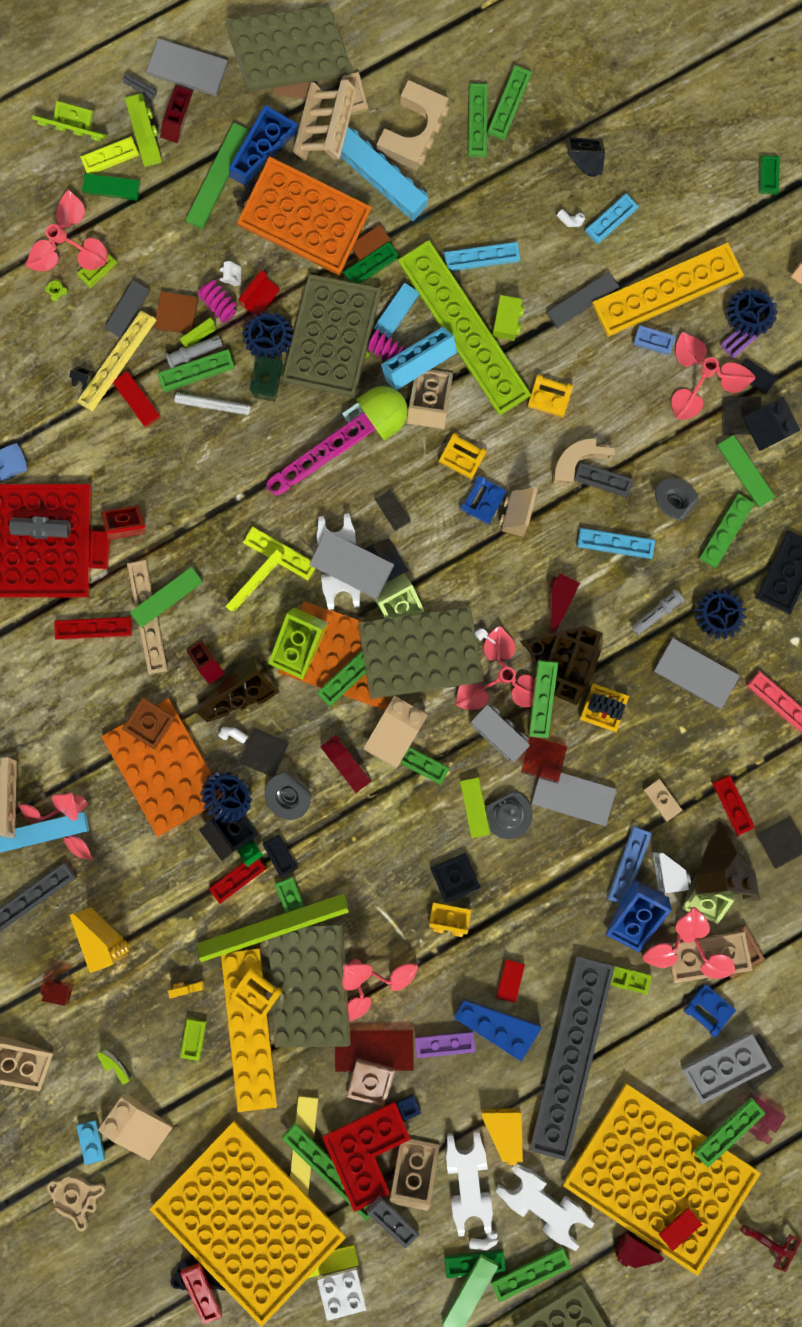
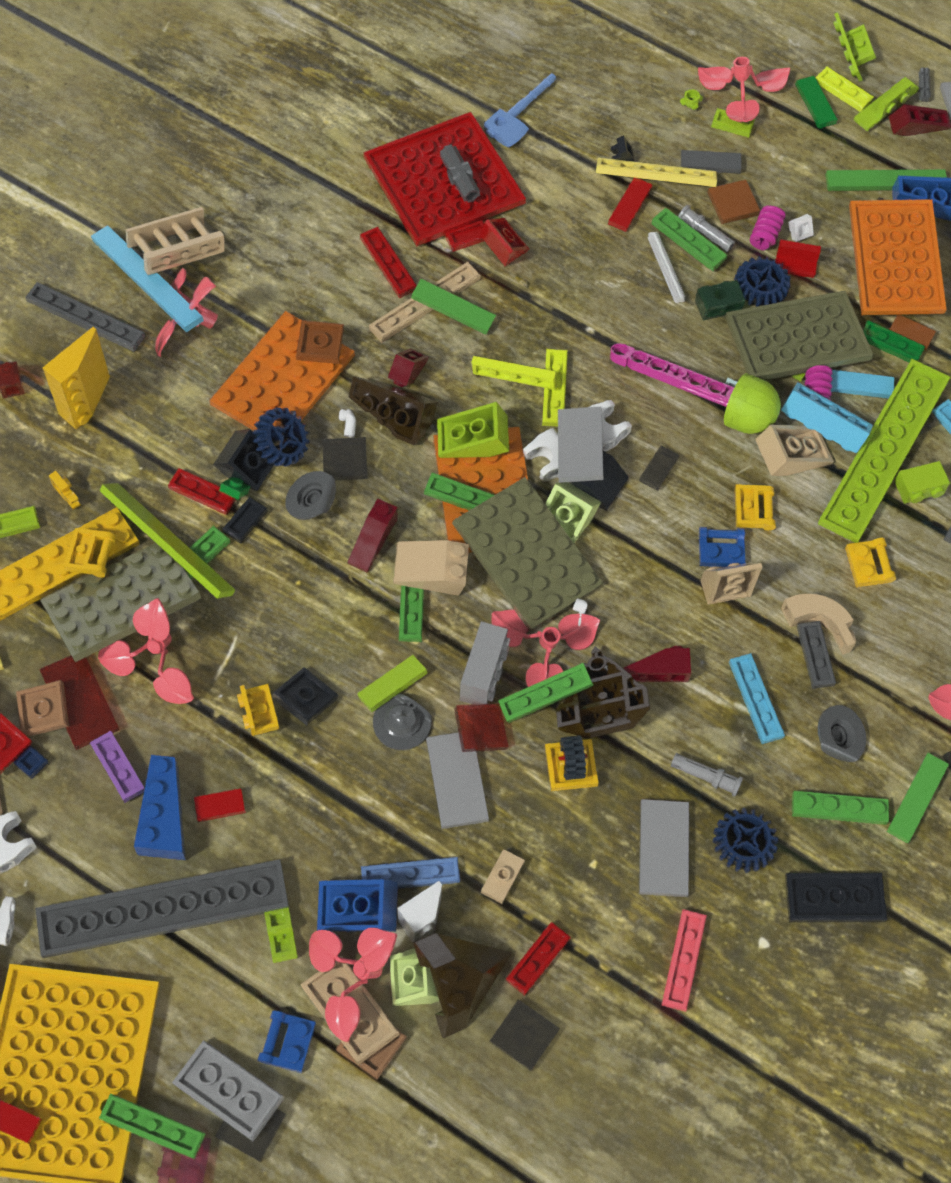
camera: 60 degrees right, 20 degrees down
lime tile [180,318,217,348] -> none
yellow slope [481,1108,523,1165] -> none

